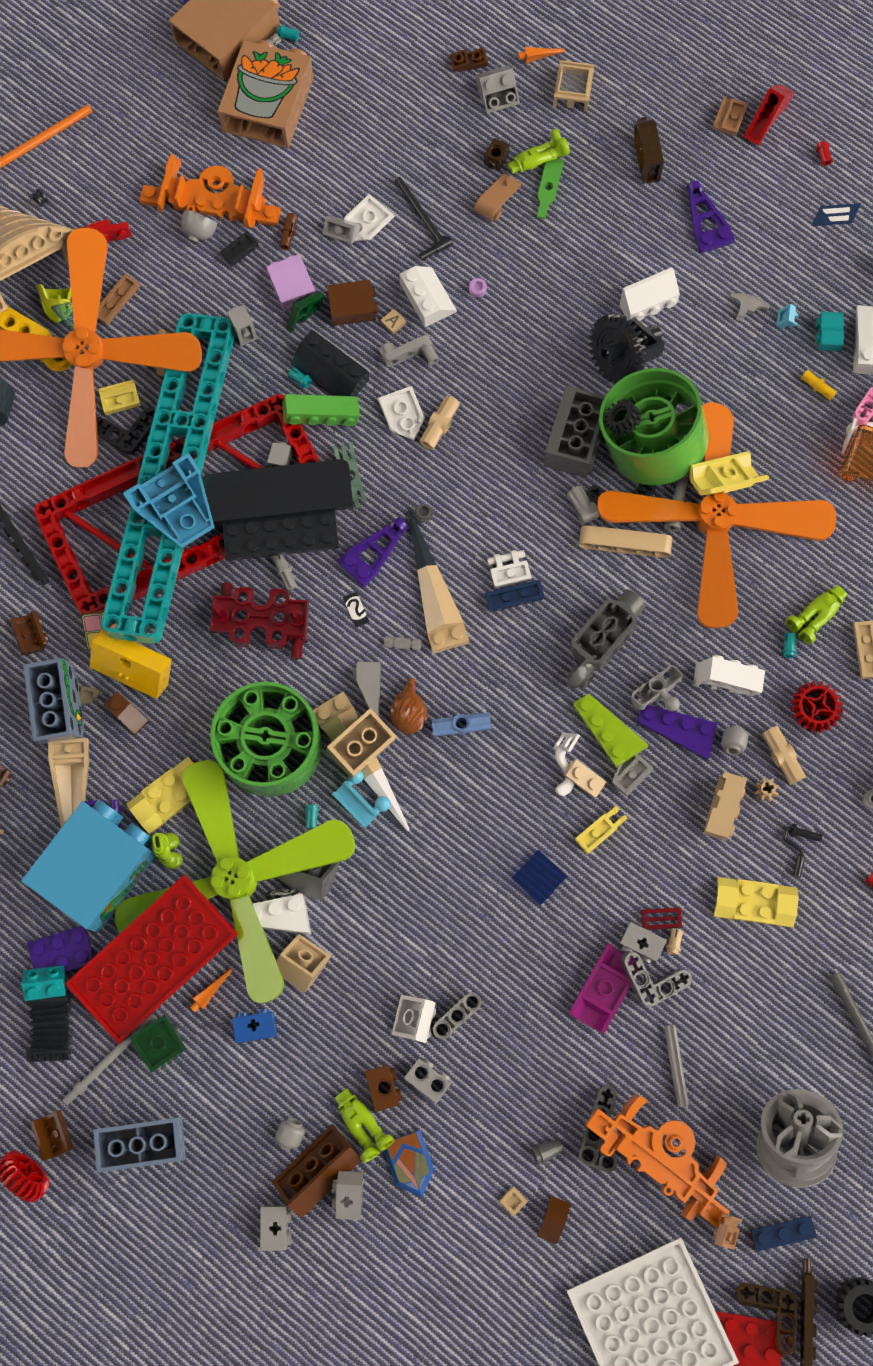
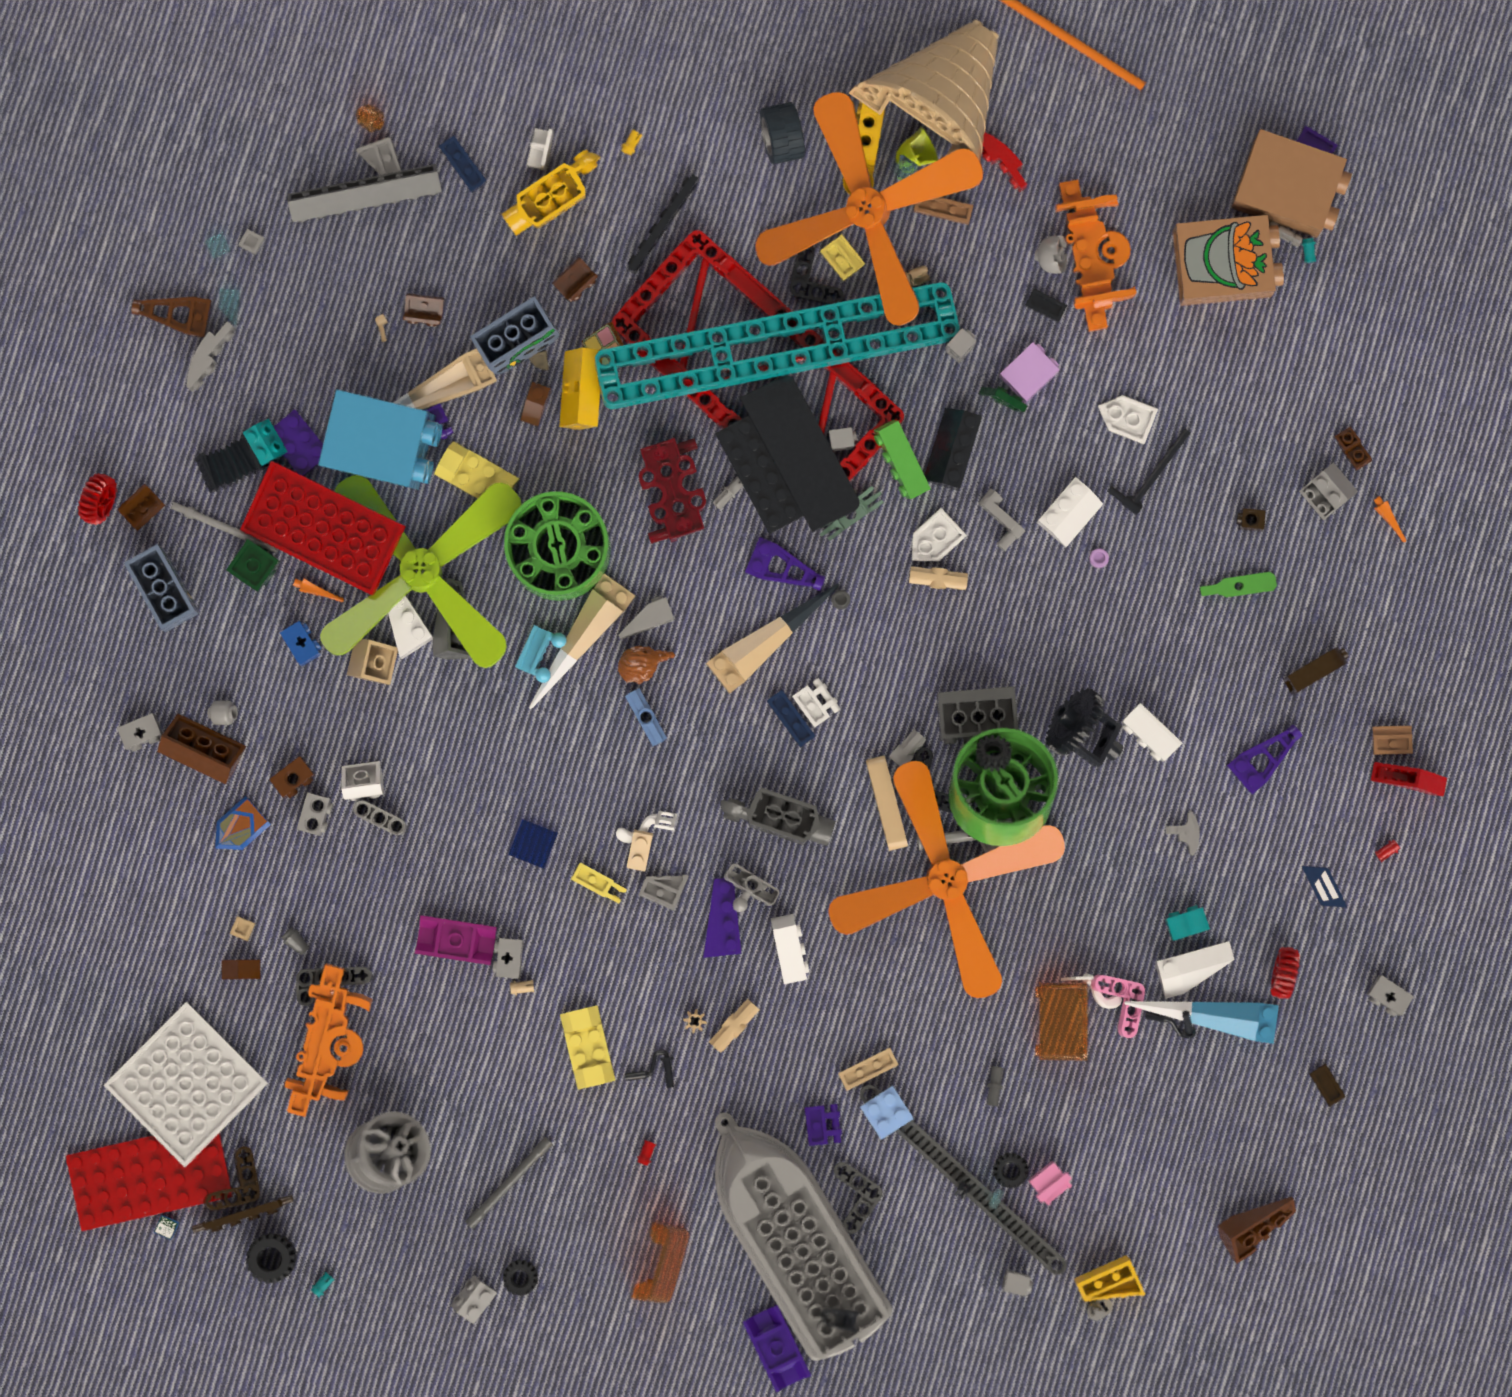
camera: 70 degrees right, 10 degrees up
black bush [31,189,48,207] -> none
dark azure wedge [123,453,215,548] -> none
lime piece [151,833,183,869] -> none
sticker [265,889,301,896] -> none
reddish brown pin [279,213,298,250] -> none
teal pin [288,367,312,389] -> none
teal pin [304,805,320,829] -> none
light grey slope [323,216,361,244] -> none
tan brick [326,708,397,779] -> none
reddish brown brick [327,279,378,326] -> none
light grey brick [332,1171,363,1220] -> none
lime piece [335,1089,394,1163] -> none
sticker [343,592,369,628] -> none
tan tile [381,309,406,334] -> none
light grey axle [384,636,421,650] -> none
medium nougat door [474,173,522,222] -> none
lime piece [507,128,570,174] -> none
tan window [553,60,594,112] -> none
lime wing [573,694,648,767] -> none
dark grey beam [621,951,692,1007] -> none
dark red tile [640,908,683,930] -> none
light grey axle [665,1025,689,1107] -> none
light yellow piece [690,451,769,495] -> none
tan wedge [703,771,747,841] -> none
medium nougat plate [714,1214,743,1250] -> none
light grey head [721,725,748,756] -> none
dark blue plate [750,1216,817,1252] -> none
medium azure tile [776,304,799,329] -> none
teal pin [782,633,797,658] -> none
lime piece [786,585,848,644] -> none
red gear [790,681,844,733] -> none
yellow pin [801,370,837,401] -> none

